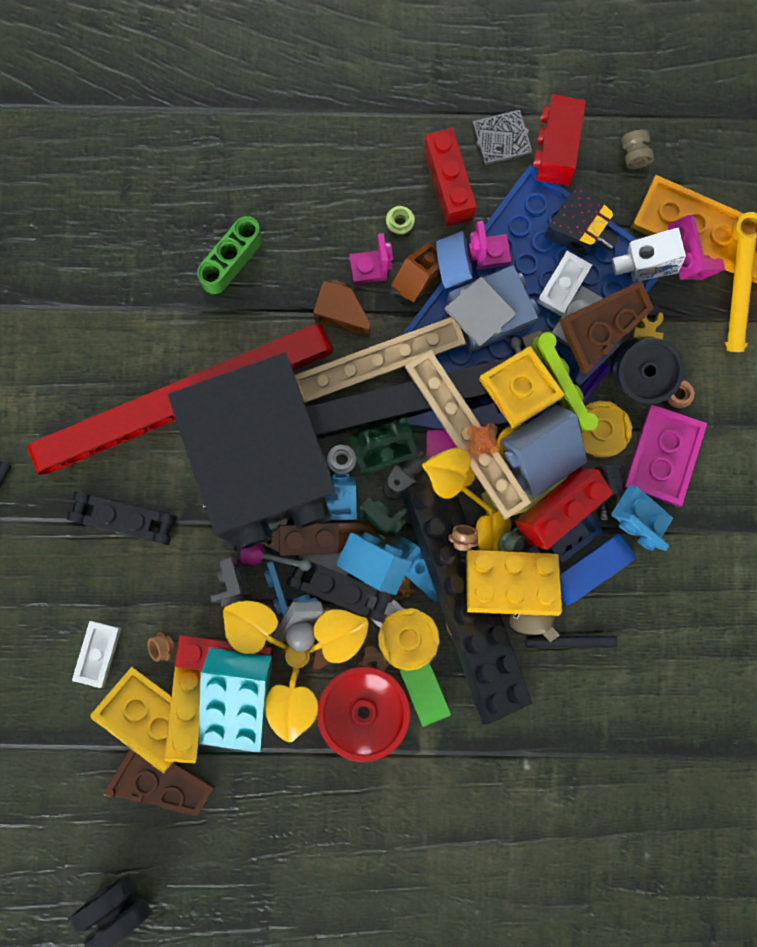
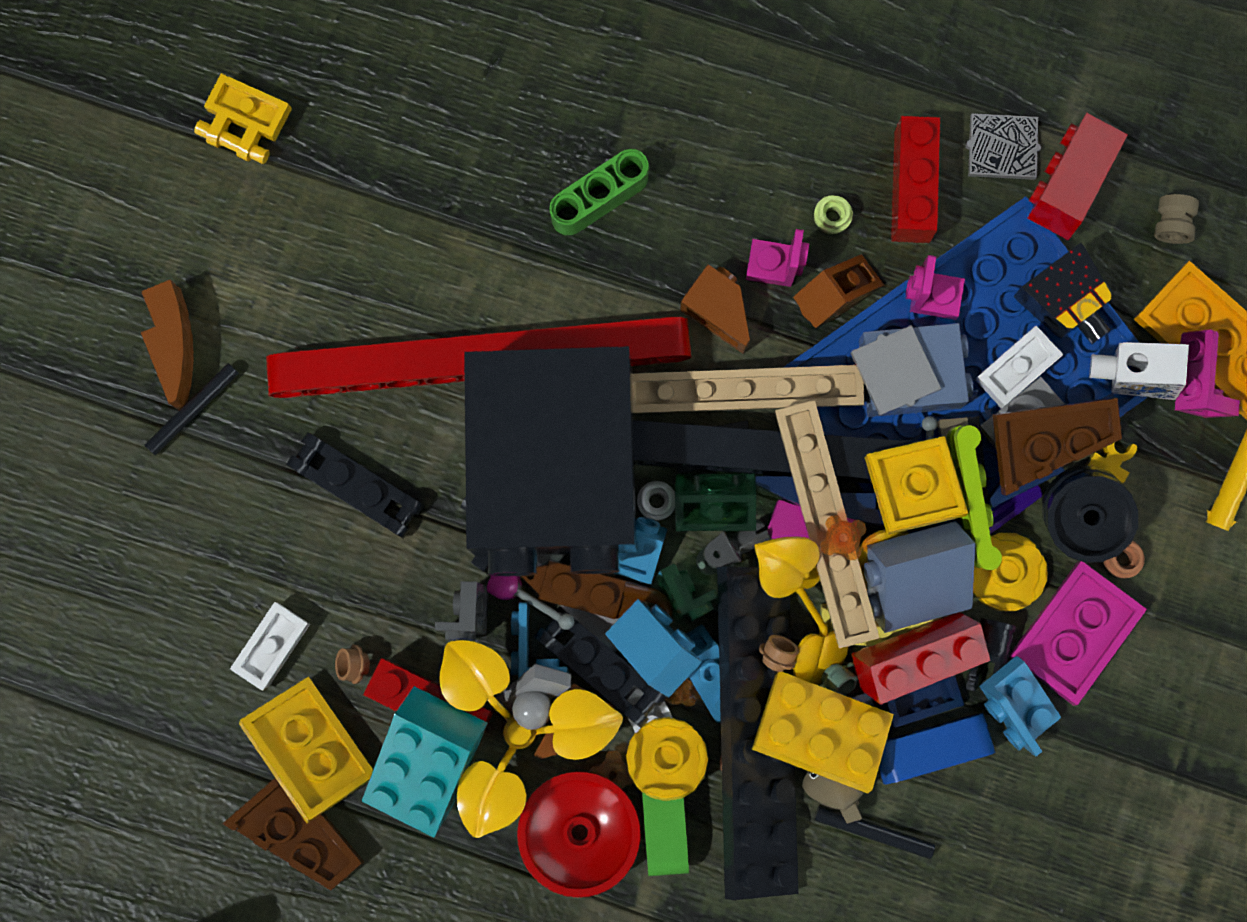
camera: 25 degrees right, 0 degrees up
yellow plate [164,667,202,763] -> none
medium blue slope [436,231,472,289] -> none

